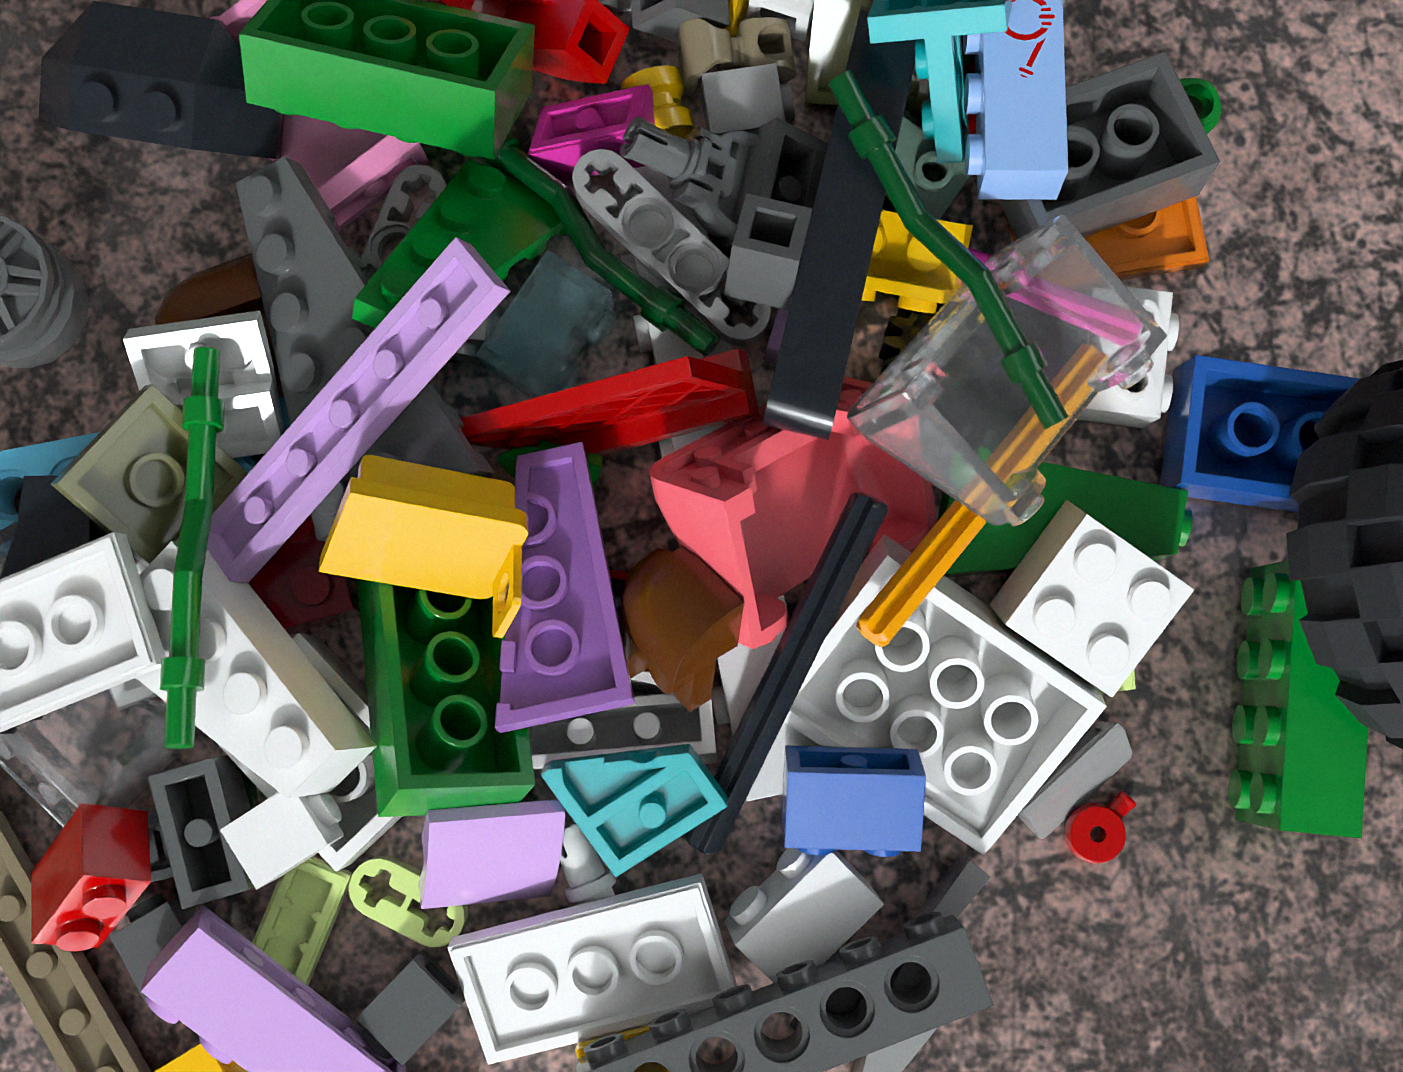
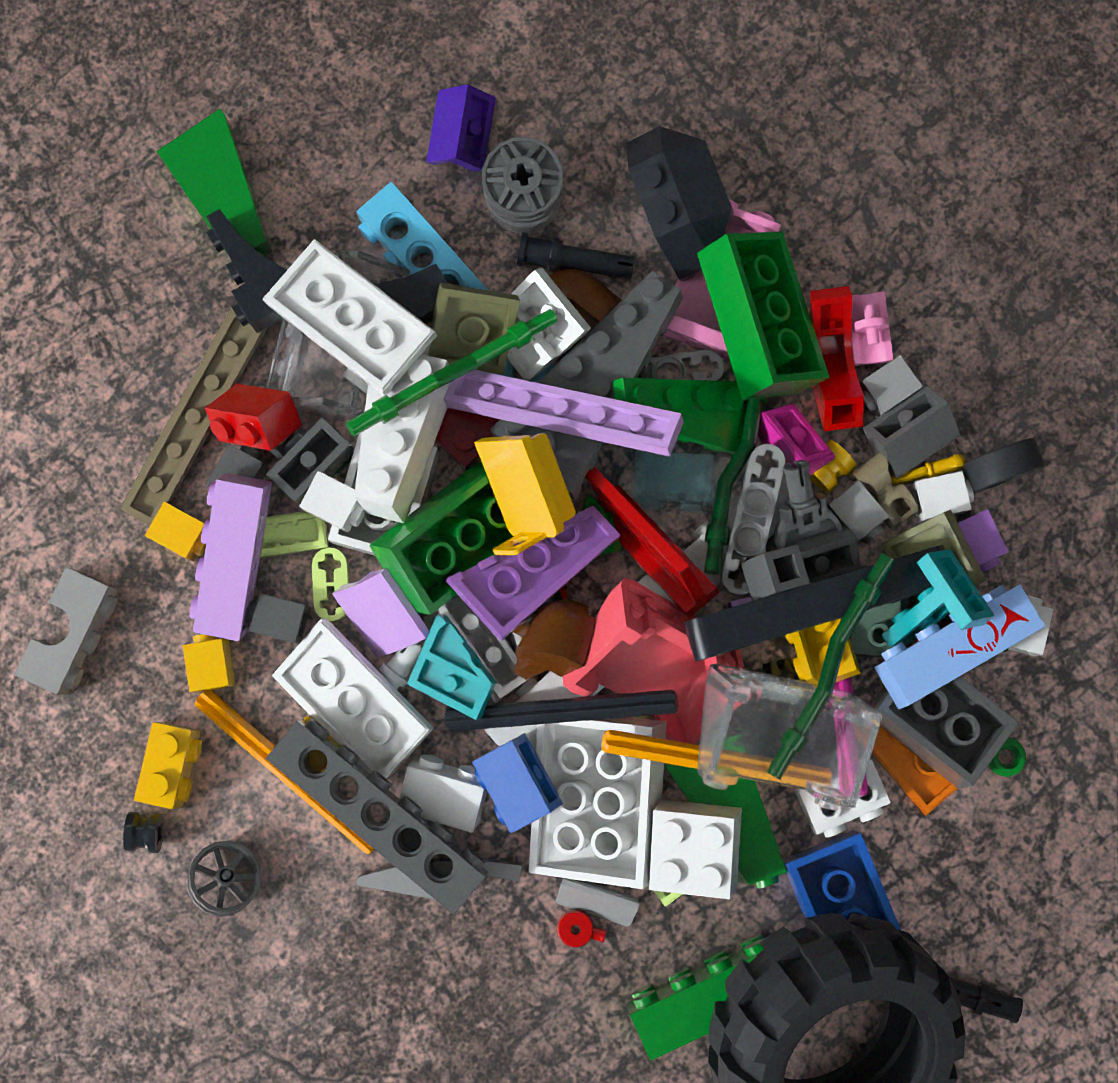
camera: 65 degrees right, 0 degrees up
none -> black pin [517,232,635,280]

